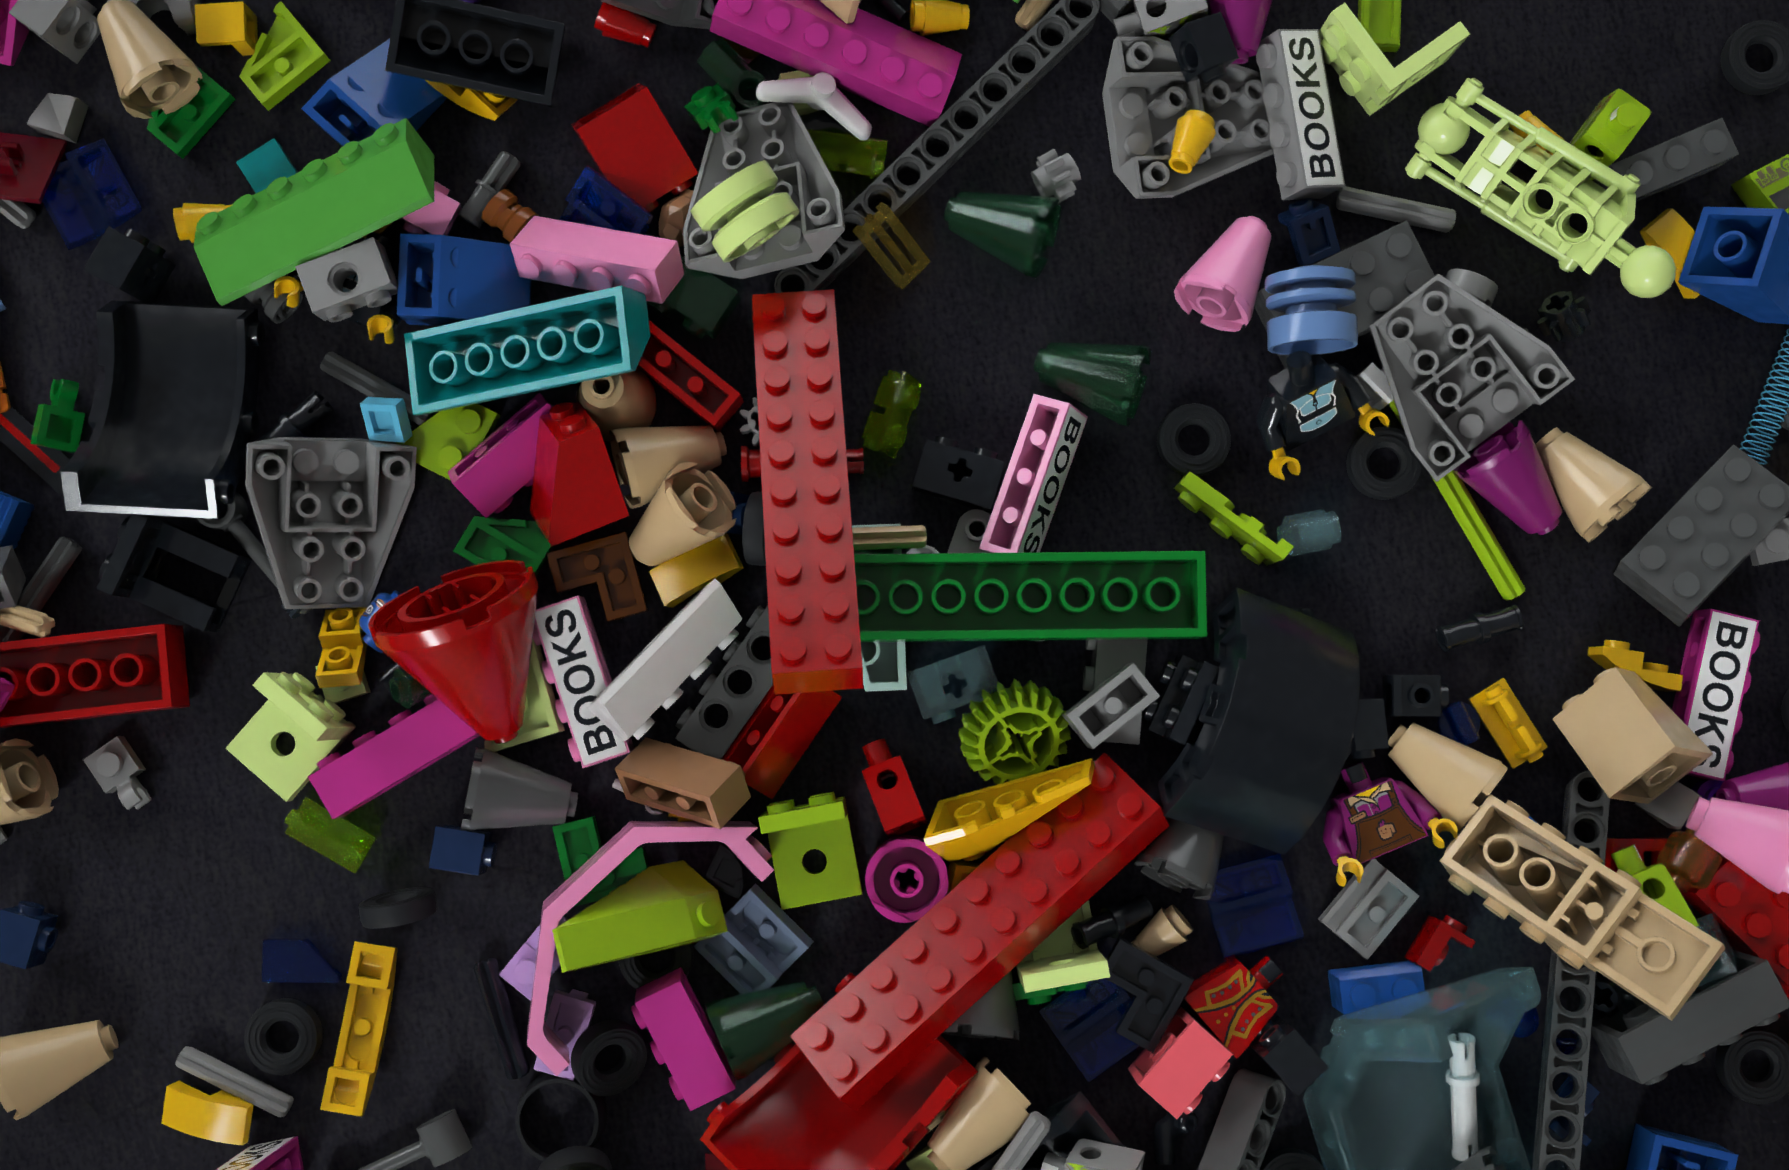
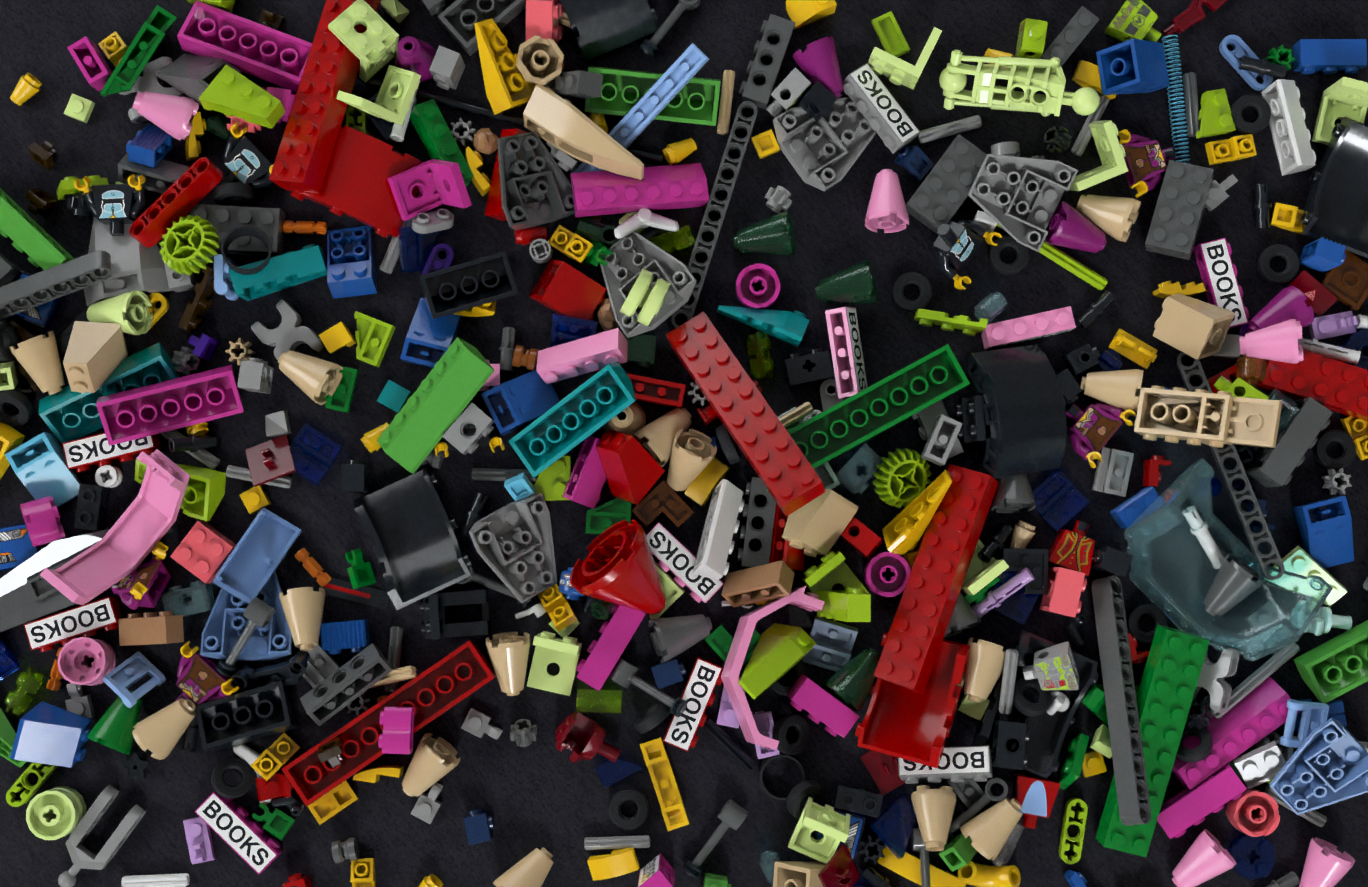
camera: 25 degrees left, 0 degrees up
clear yellow tile [852,202,931,290] -> none
yellow cone [1169,110,1216,174] -> none
medium blue wheel [1265,265,1358,355] -> none
none -> tan cone [486,632,531,696]
none -> dark grey gear [510,719,537,747]
none -> white hand [515,603,547,619]
none -> light grey wheel [529,239,553,264]
none -> yellow slope [548,225,593,263]
none -> dark red piece [555,711,621,763]
none -> dark grey piece [609,658,687,717]
none -> brick [663,657,723,752]
none -> teal wedge [717,305,809,347]
none -> dark pink brick [735,263,781,309]
none -> yellow plate [751,129,780,159]
none -> tan slope [782,489,858,557]
none -> lime wedge [817,586,871,622]
none -> lavender pin [972,567,1035,618]
none -> bright pink brick [981,306,1076,350]
none -> yellowish green bracket [1069,120,1128,191]
none -> light grey axle [1071,95,1109,156]
none -> torso [1118,129,1175,198]
none -> light grey gear [1321,468,1352,495]

